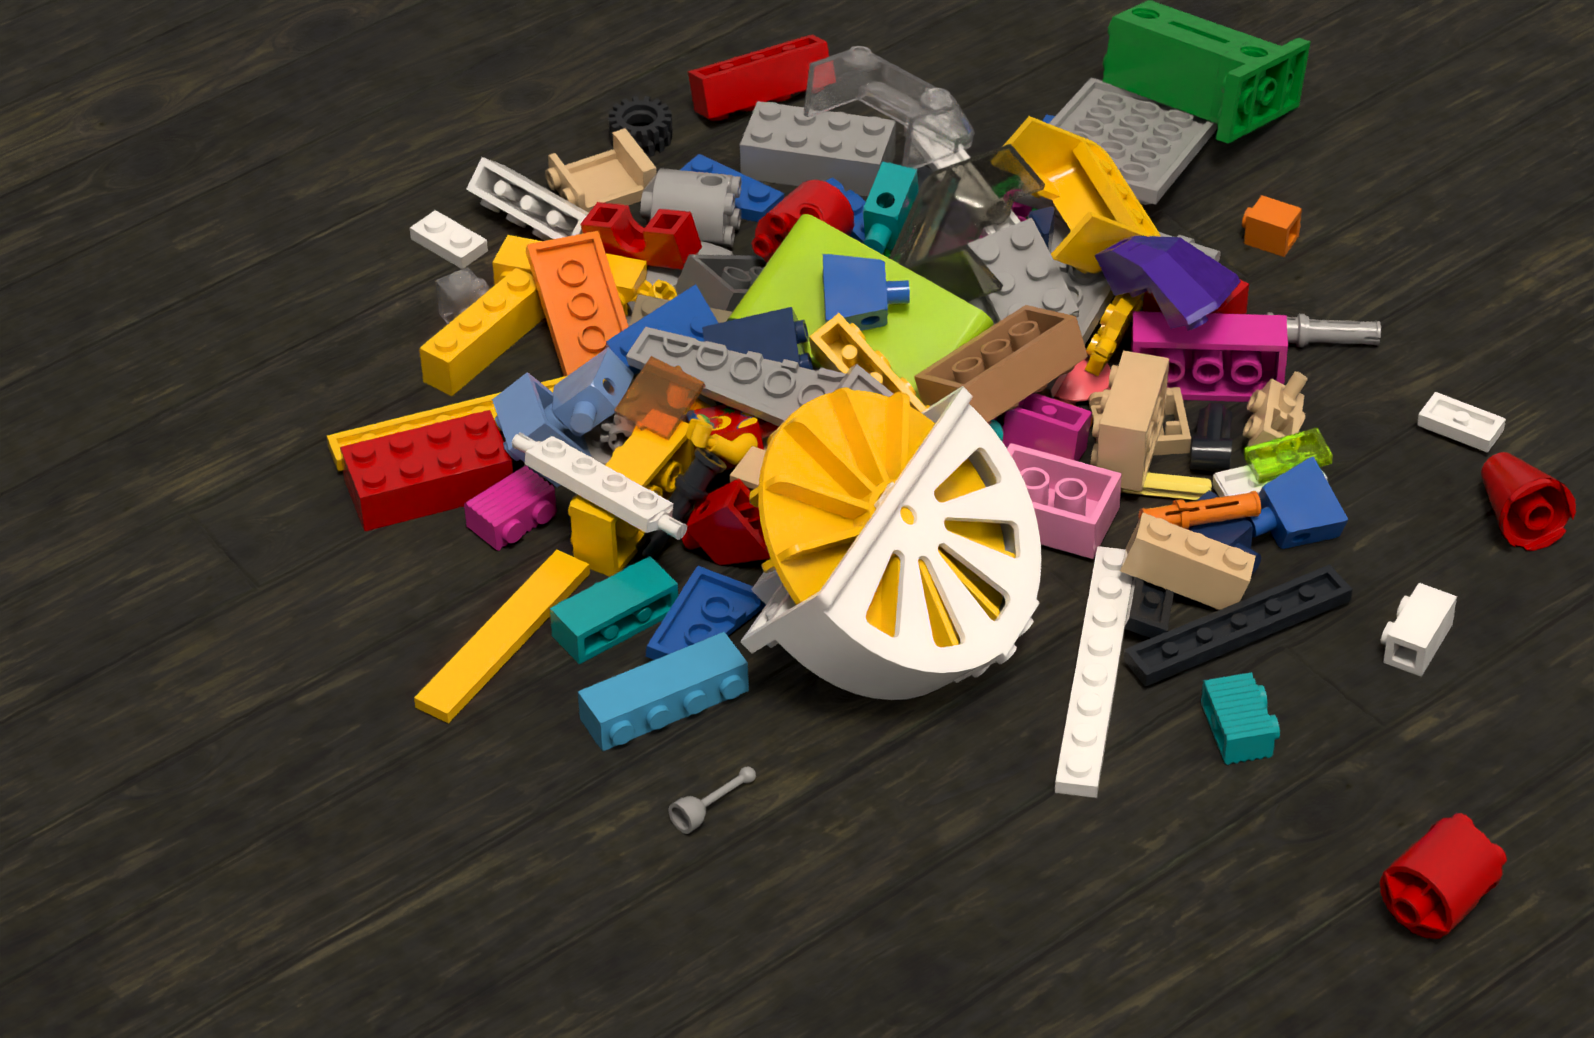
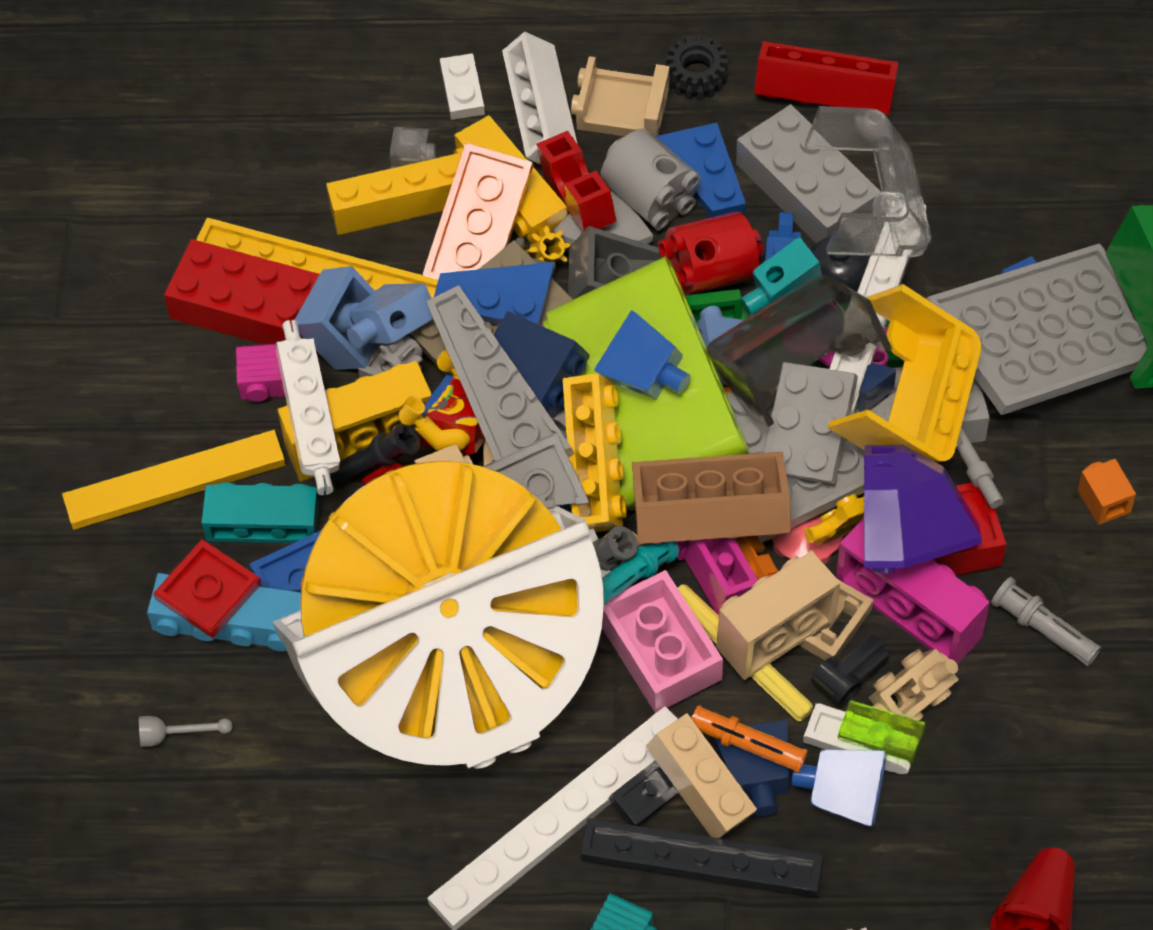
camera: 40 degrees right, 15 degrees up
clear orange piece [614,356,706,440] -> none
white plate [1417,392,1506,453] -> none
none -> red tile [153,539,262,639]

